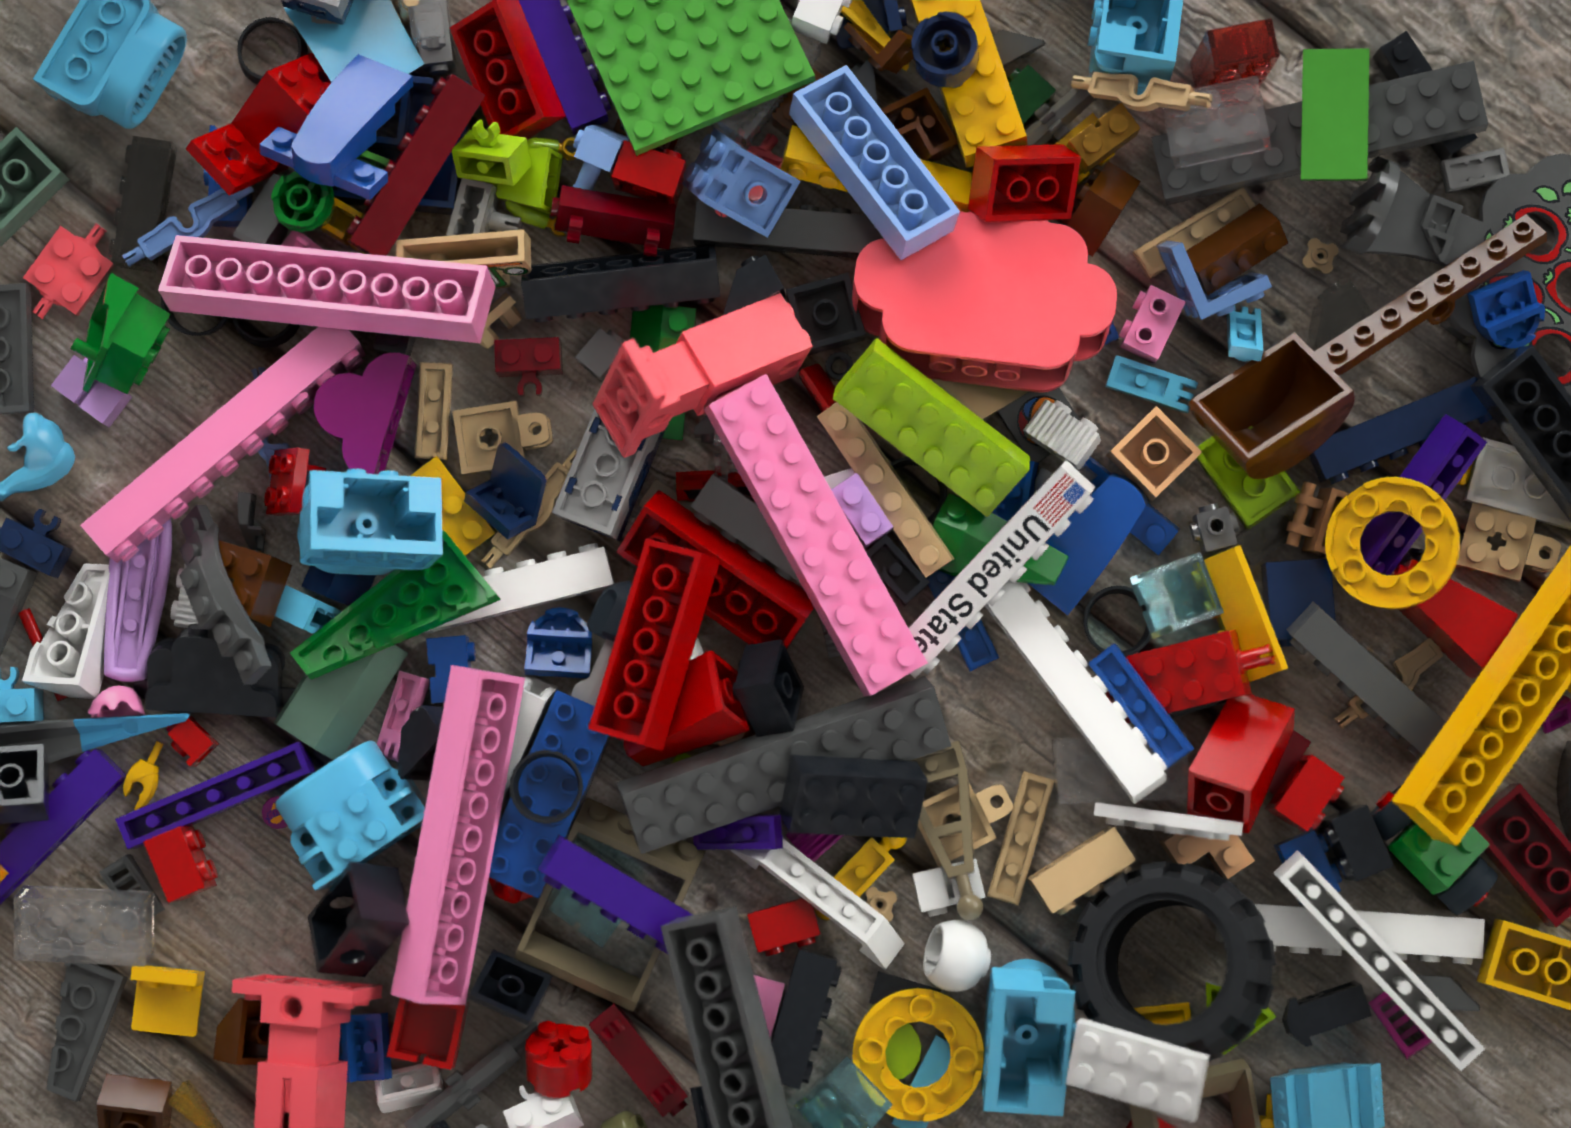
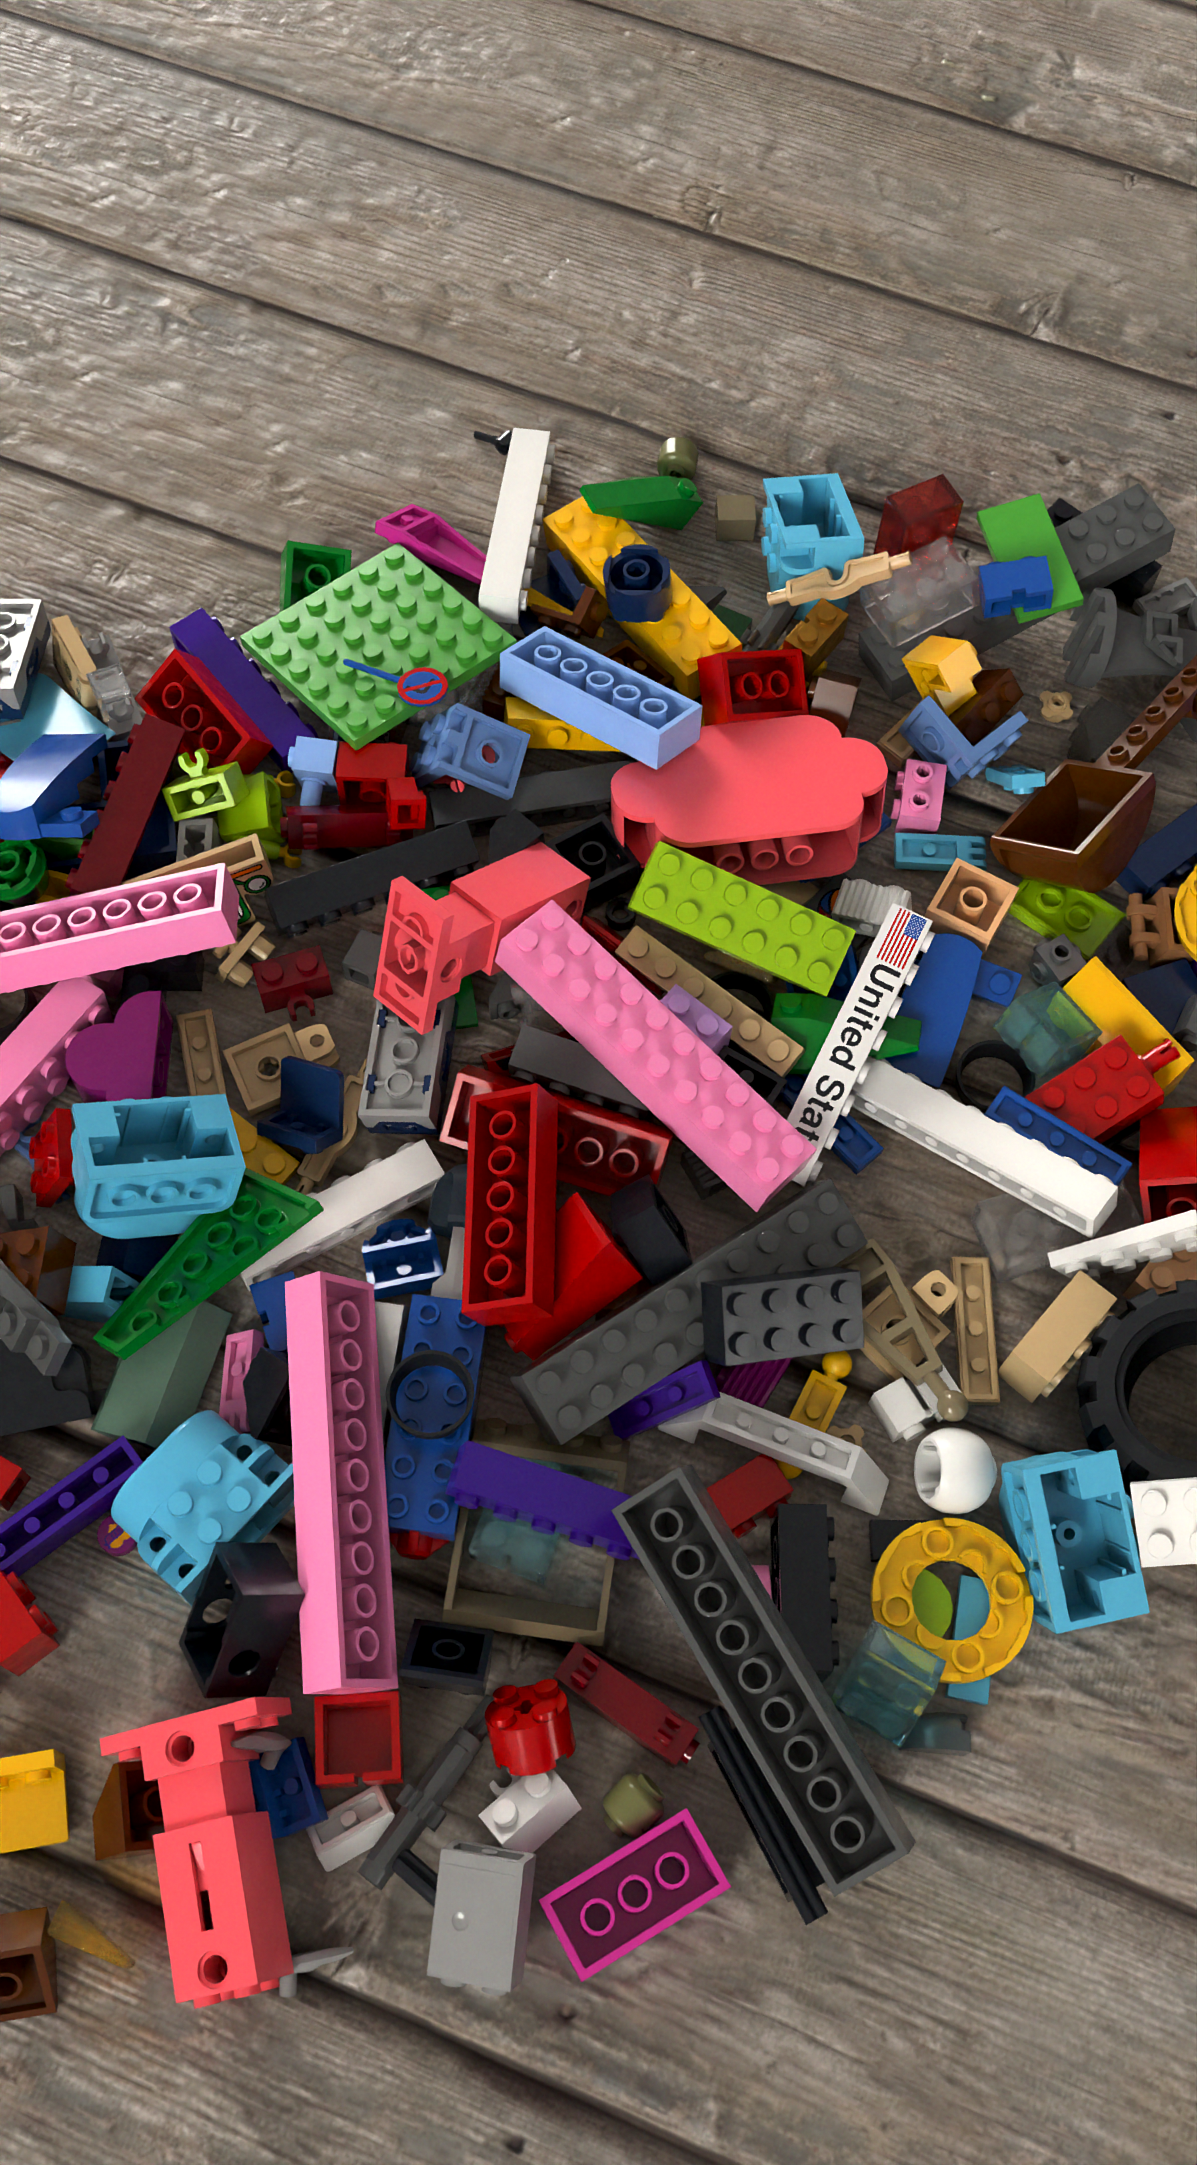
camera: 20 degrees left, 20 degrees down
none -> light grey bar [231,1731,292,1770]
none -> piece [343,659,448,707]
none -> red brick [385,777,427,830]
none -> yellow brick [902,635,982,716]
none -> blue brick [977,556,1054,619]

